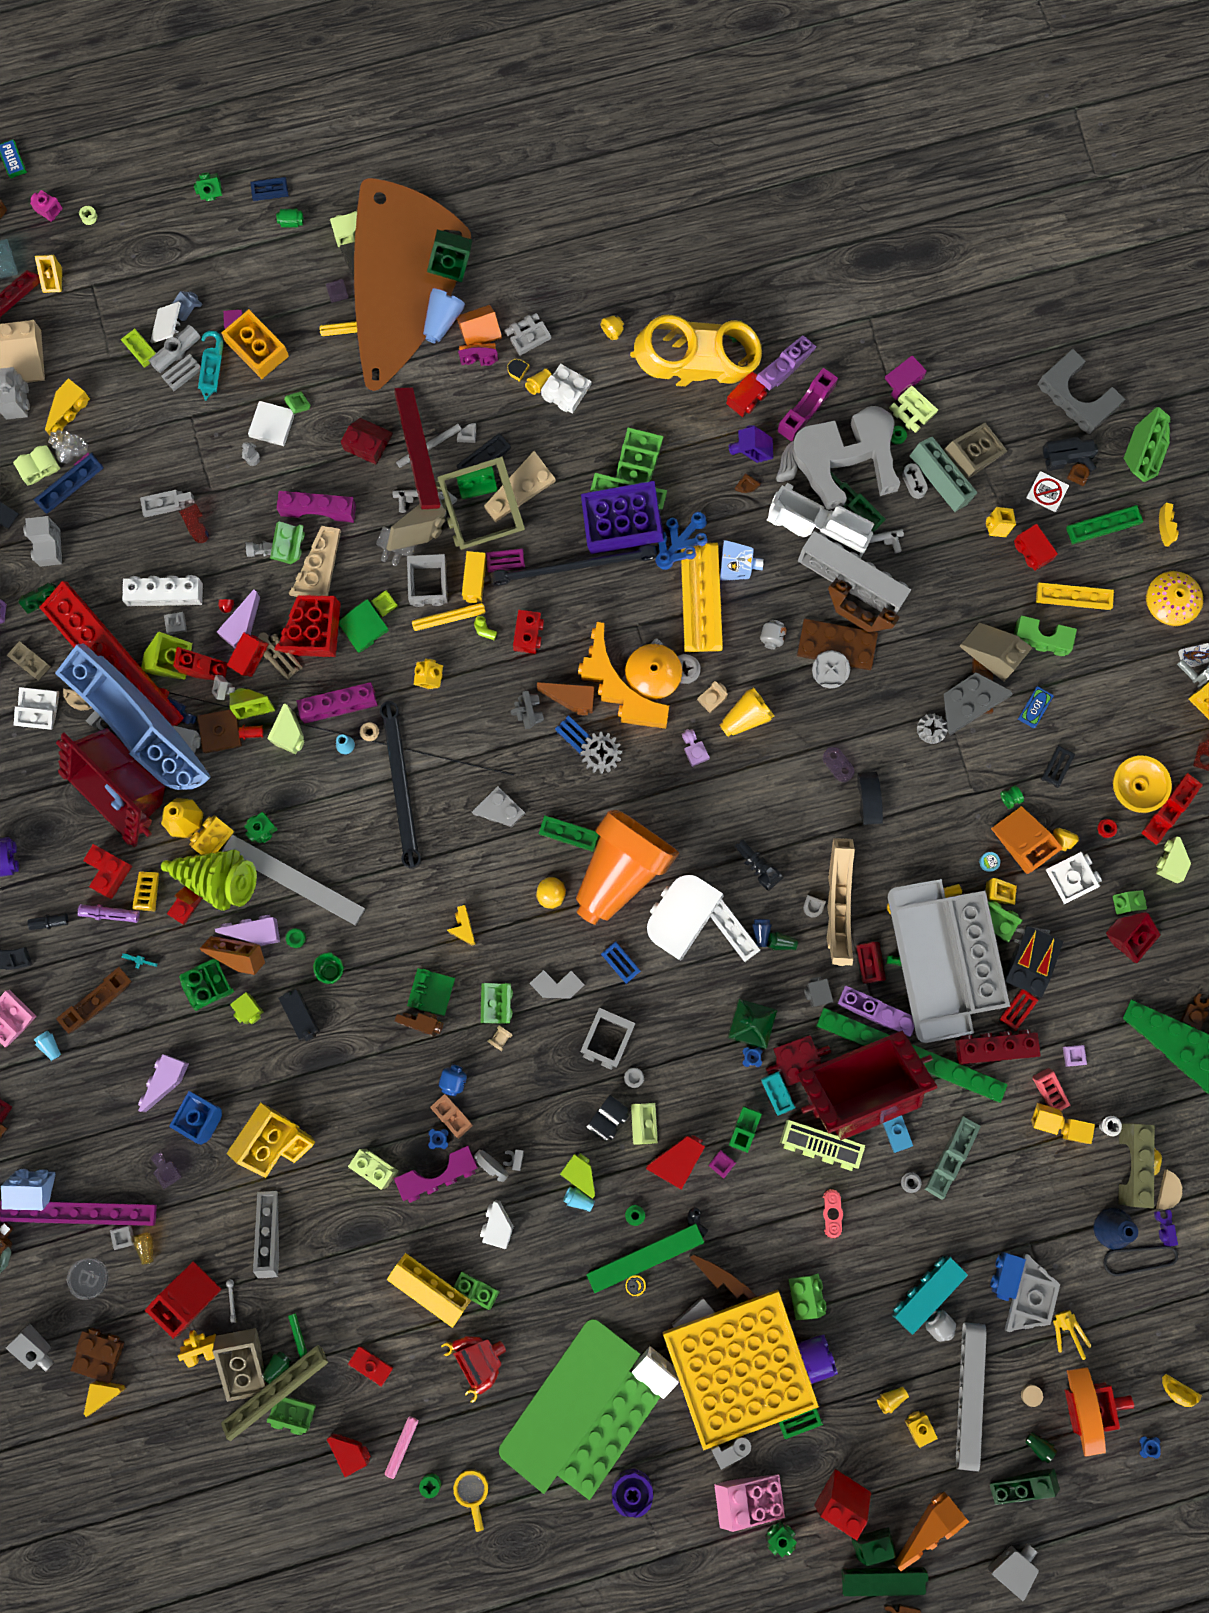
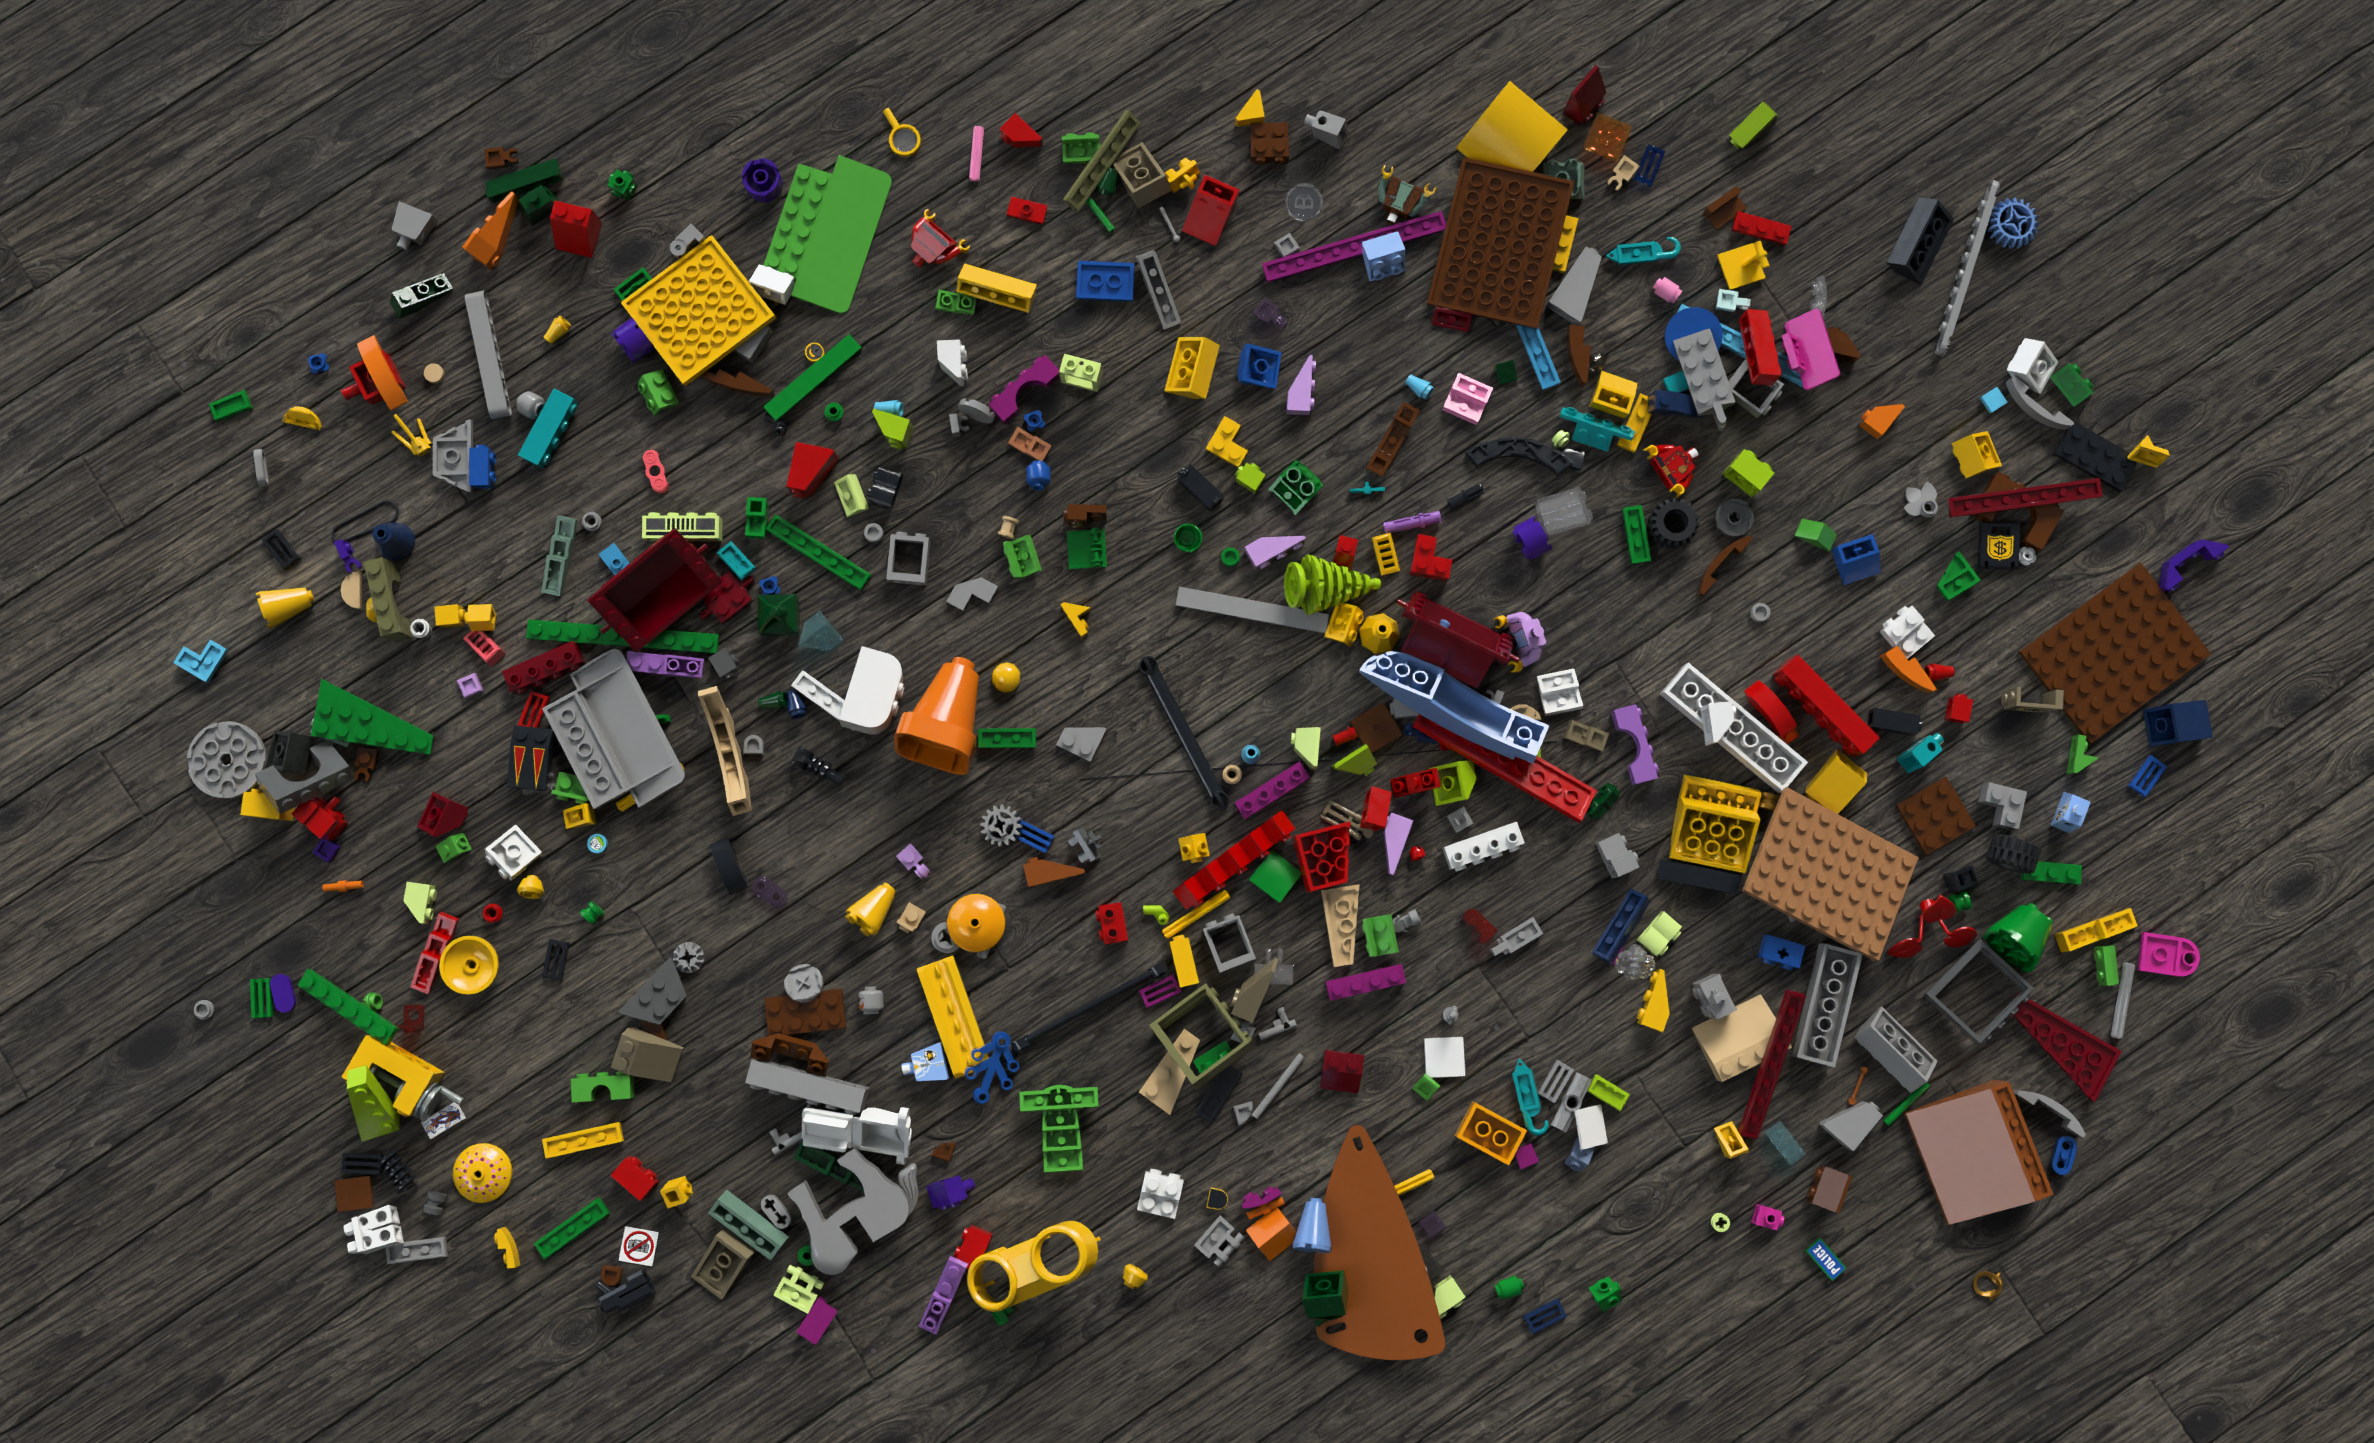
camera: 160 degrees right, 5 degrees up
clear yellow cone [133,1232,154,1265] -> none
dark orange slope [200,936,265,975] -> none
light grey tile [212,675,235,700] -> none
green brick [244,812,278,844] -> none
yellow slope [278,1126,315,1163] -> none
lime tile [371,590,398,617] -> none
dark red tile [394,387,441,510] -> none
green wheel [419,1473,441,1498] -> none
yellow cone [525,369,551,395] -> none
light orange arch [578,622,669,729] -> none
dark purple slope [581,481,664,554] -> none
blue tile [601,942,641,984] -> none
magenta tile [708,1150,736,1179] -> none
bright pink slope [714,1474,785,1532] -> none
magenta arch [778,368,838,442] -> none
dark red slope [856,942,886,984] -> none
yellow brick [905,1411,938,1448] -> none
orange slope [991,806,1063,874] -> none
blue tile [1018,686,1053,728] -> none
dark green cone [1025,1432,1057,1463] -> none
dark grey arch [1037,349,1125,435] -> none
bright green wedge [1124,407,1170,482] -> none
none -> green tile [766,514,872,591]
none -> clear light blue slope [799,610,843,652]
none -> blue plate [1076,261,1135,302]
none -> red brick [1172,810,1296,910]
none -> yellow plate [1206,416,1248,468]
none -> lavender torso [1493,612,1546,673]

